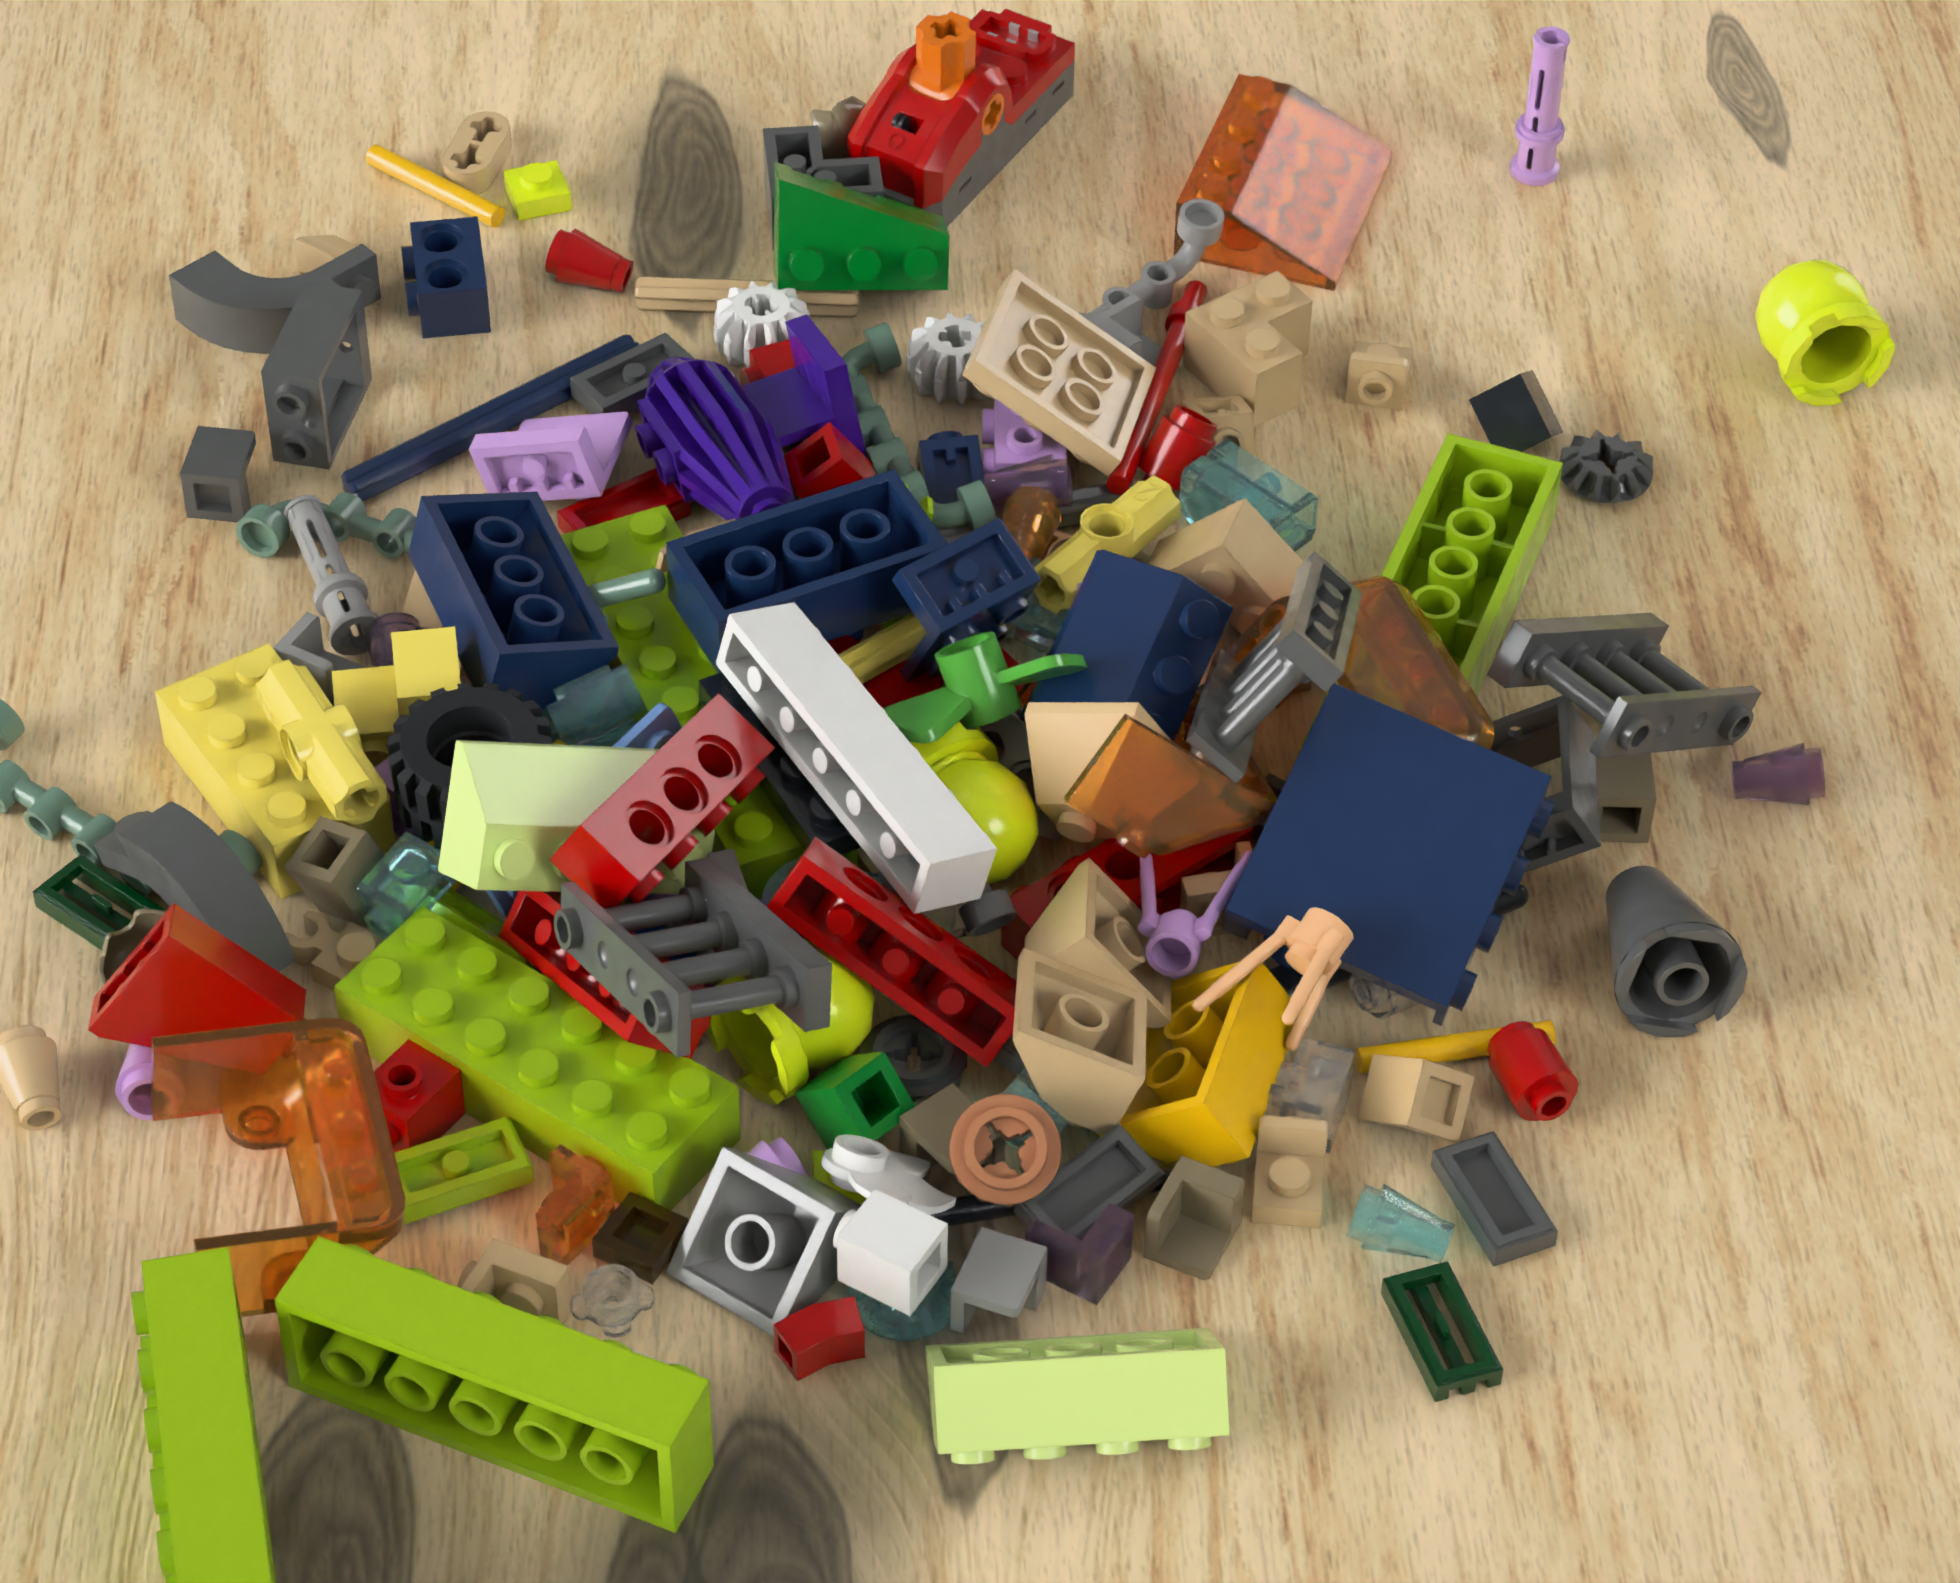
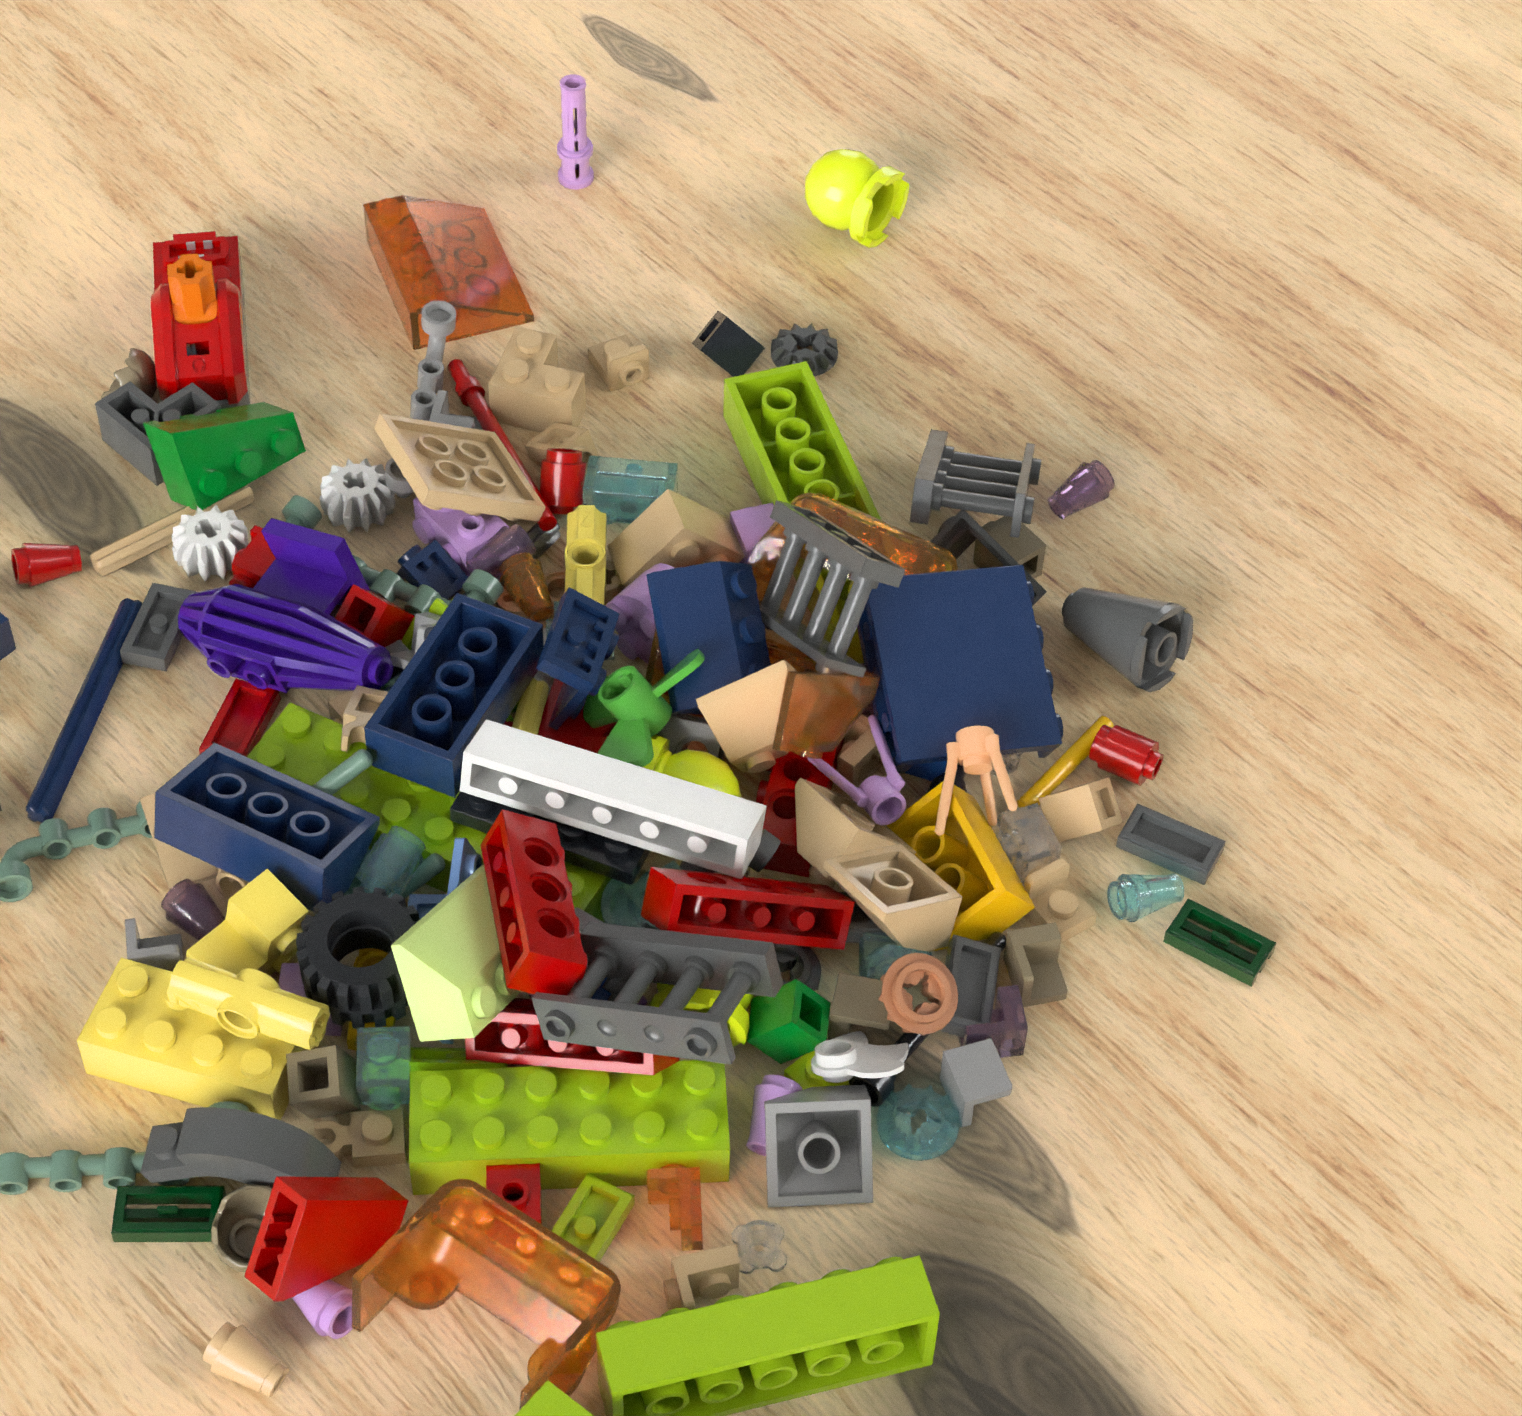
camera: 40 degrees left, 5 degrees up
light grey pin [284,495,384,656] -> none
lavender bracket [469,412,632,501] -> none
dark brown plate [592,1192,689,1284] -> none
red piece [773,1296,865,1381] -> none
white brick [833,1189,948,1316] -> none
yellowish green slope [925,1328,1230,1464] -> none

